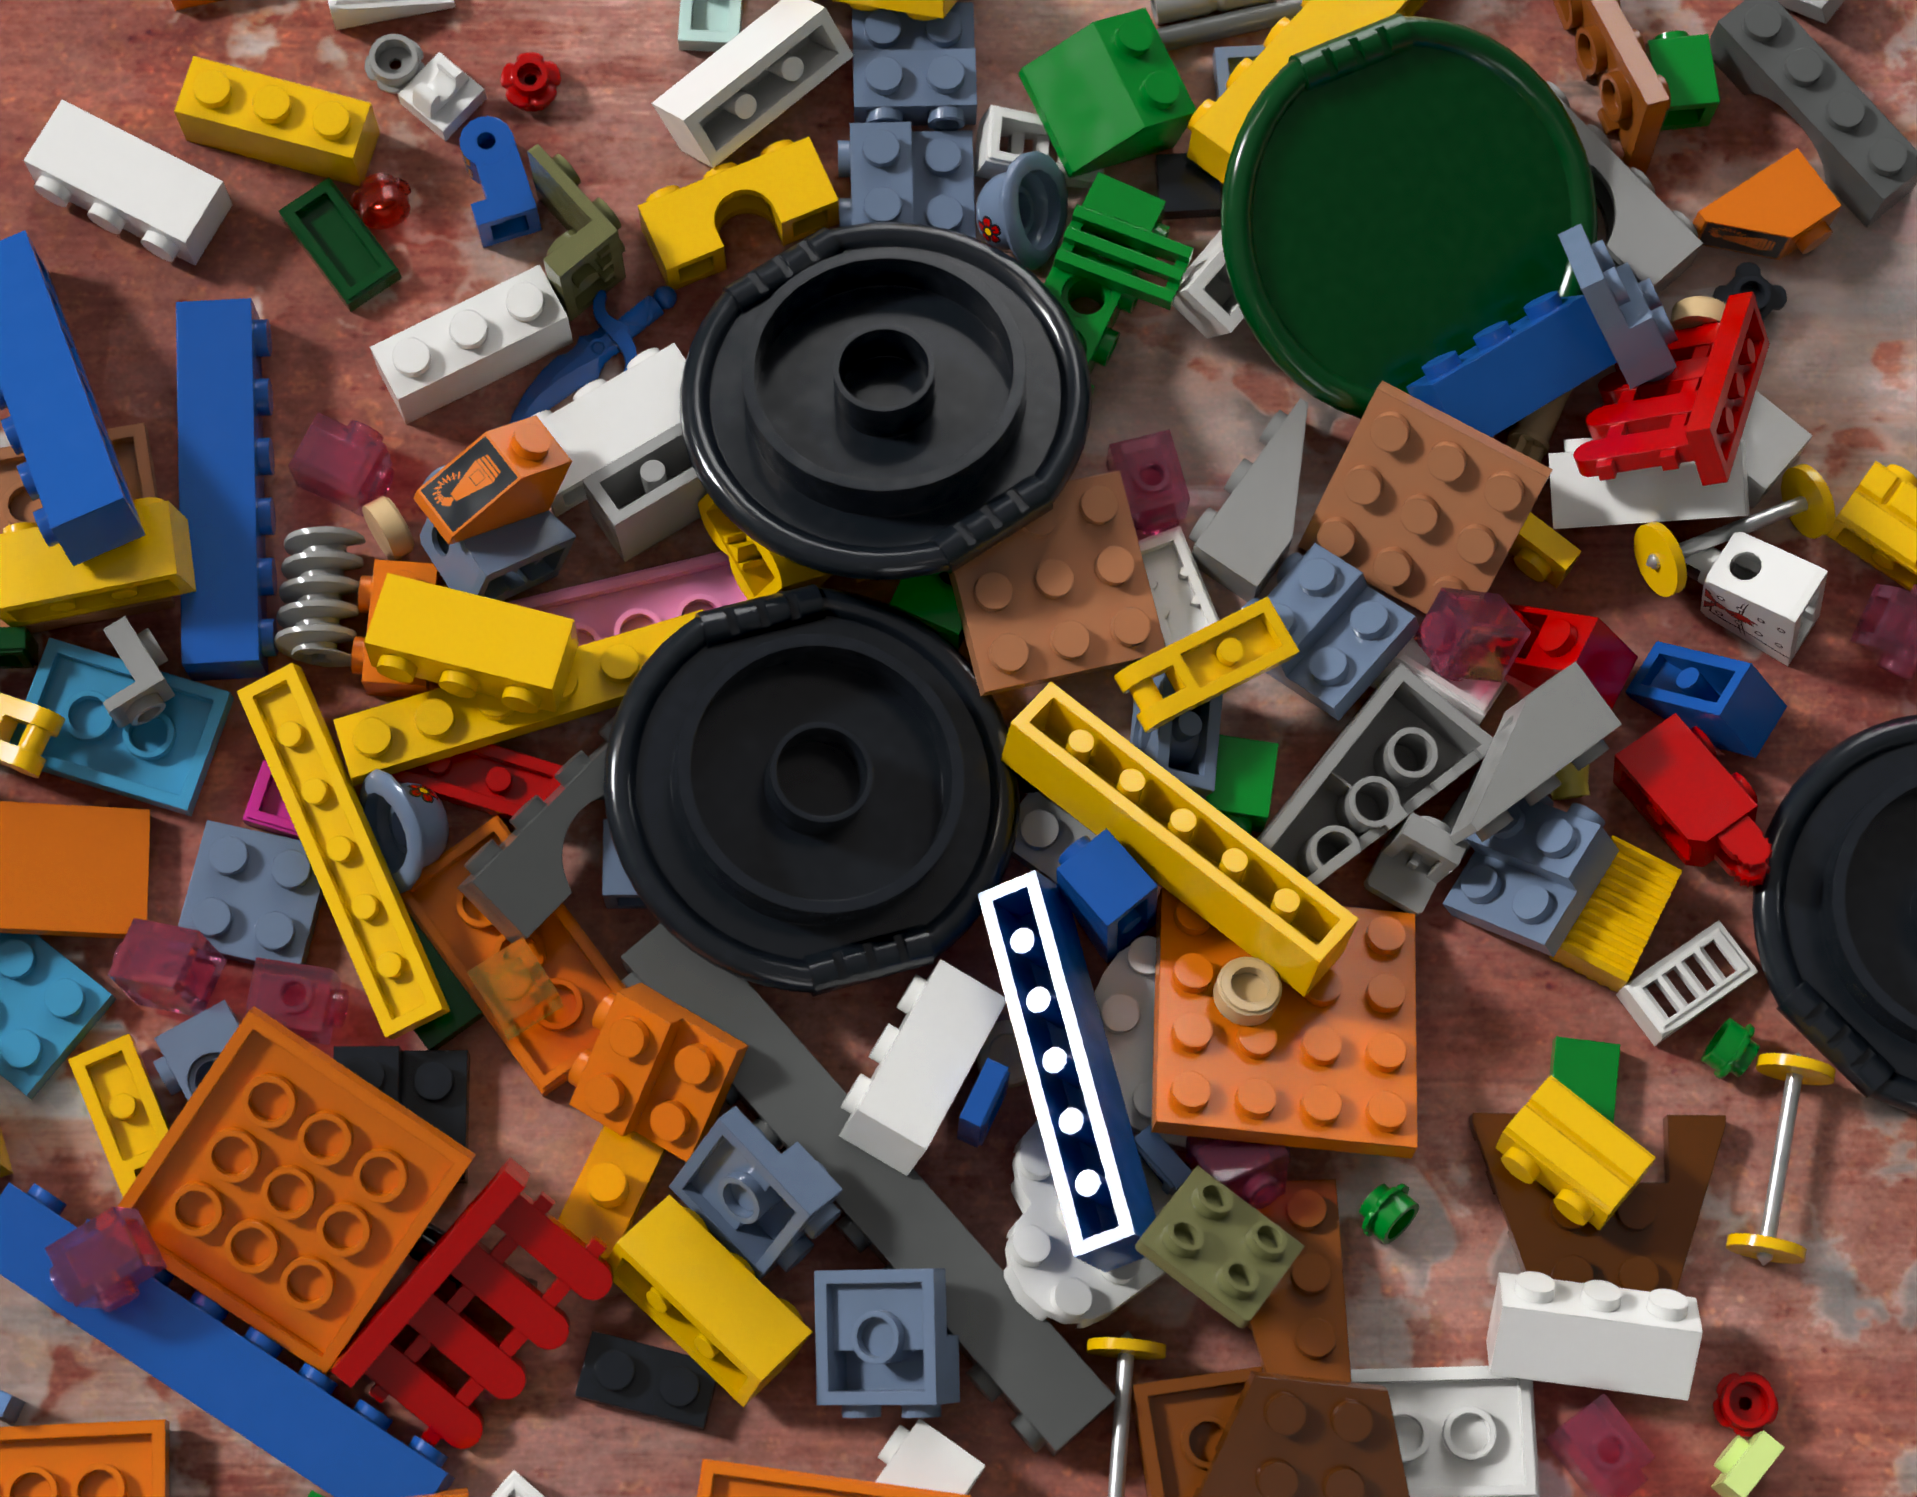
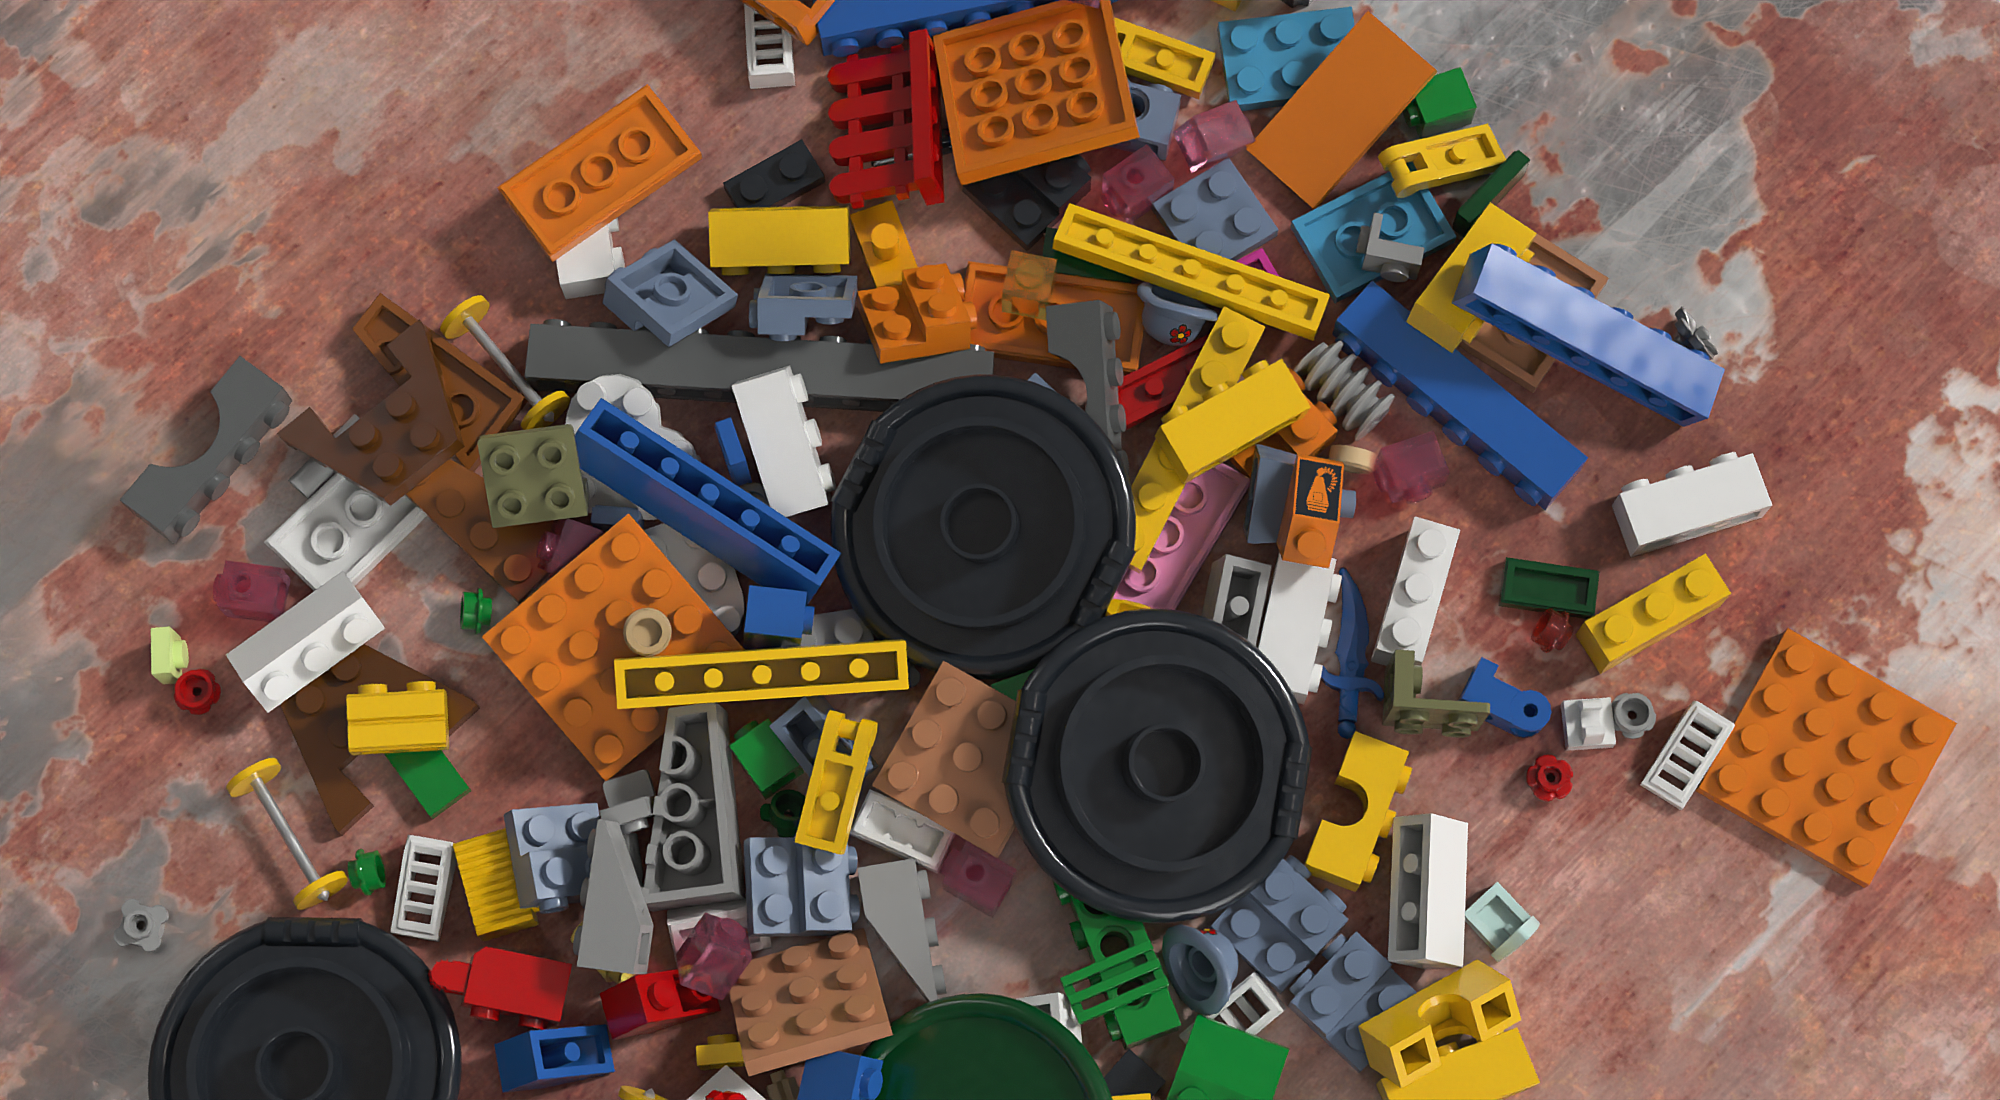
camera: 140 degrees right, 0 degrees up
none -> dark green plate [760,789,806,838]

